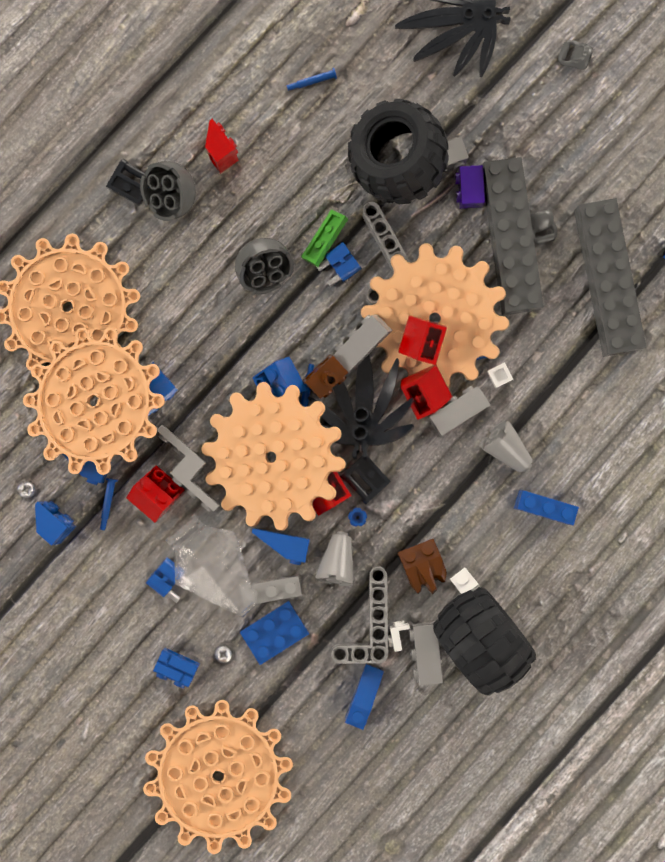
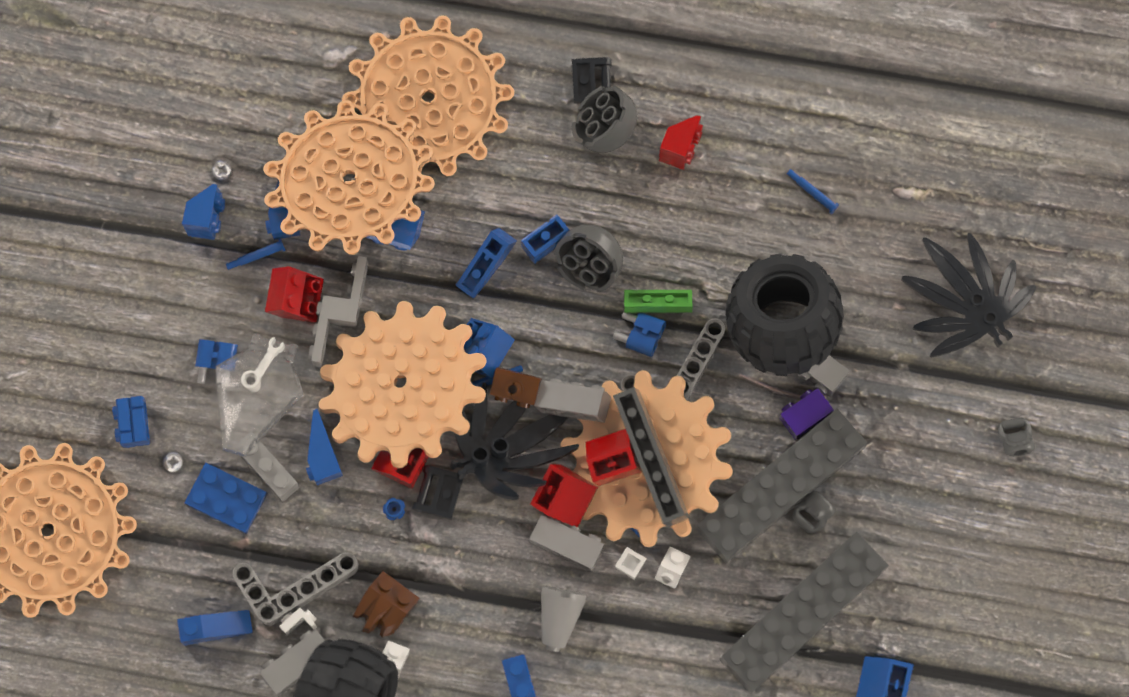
camera: 65 degrees right, 10 degrees down
light grey cone [315,531,354,586] -> none
none -> white brick [241,337,285,392]
none -> blue slope [456,228,517,299]
none -> blue brick [521,214,569,264]
none -> dark grey brick [613,387,690,527]
none -> white bracket [655,547,691,588]

